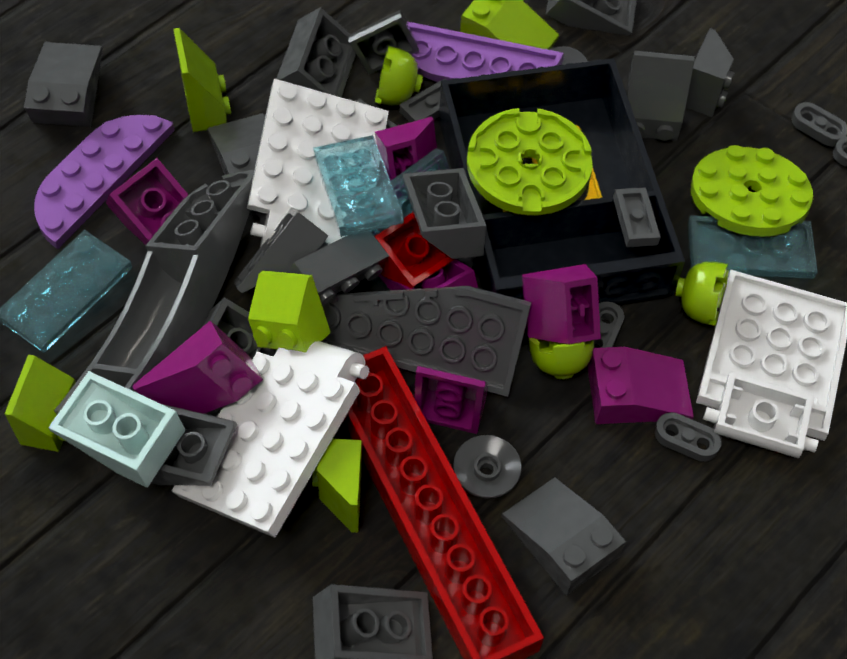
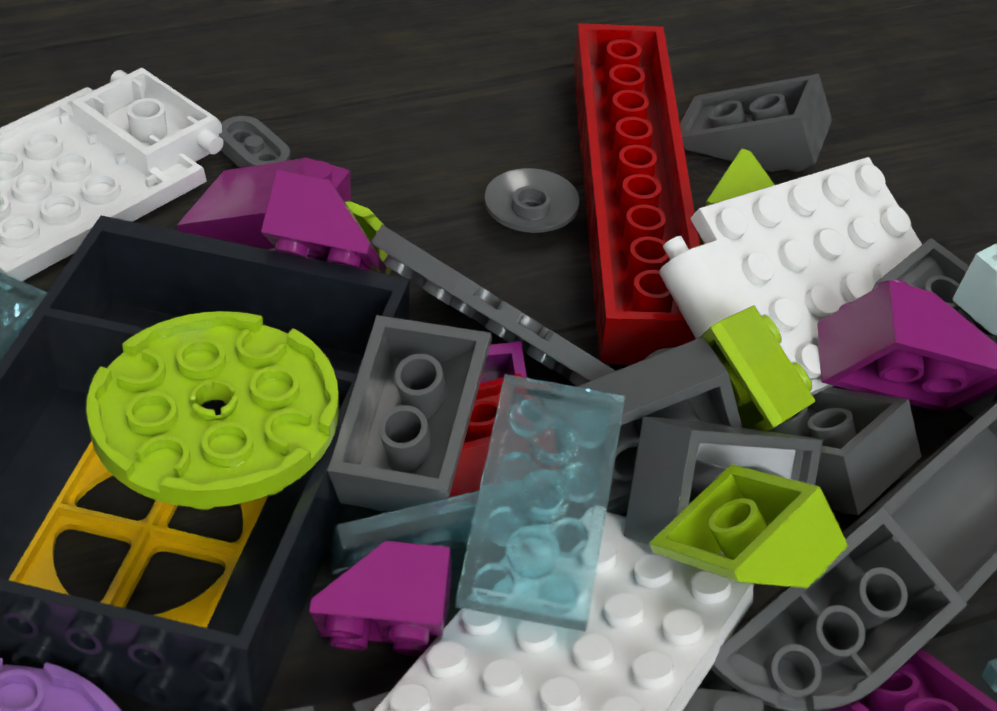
camera: 155 degrees left, 15 degrees down
magenta slope [414,366,488,434] -> none
dark grey slope [502,477,626,596] -> none
dark grey plate [613,188,661,247] -> none
lime cylinder [676,261,729,326] -> none
none -> lime slope [649,464,848,588]

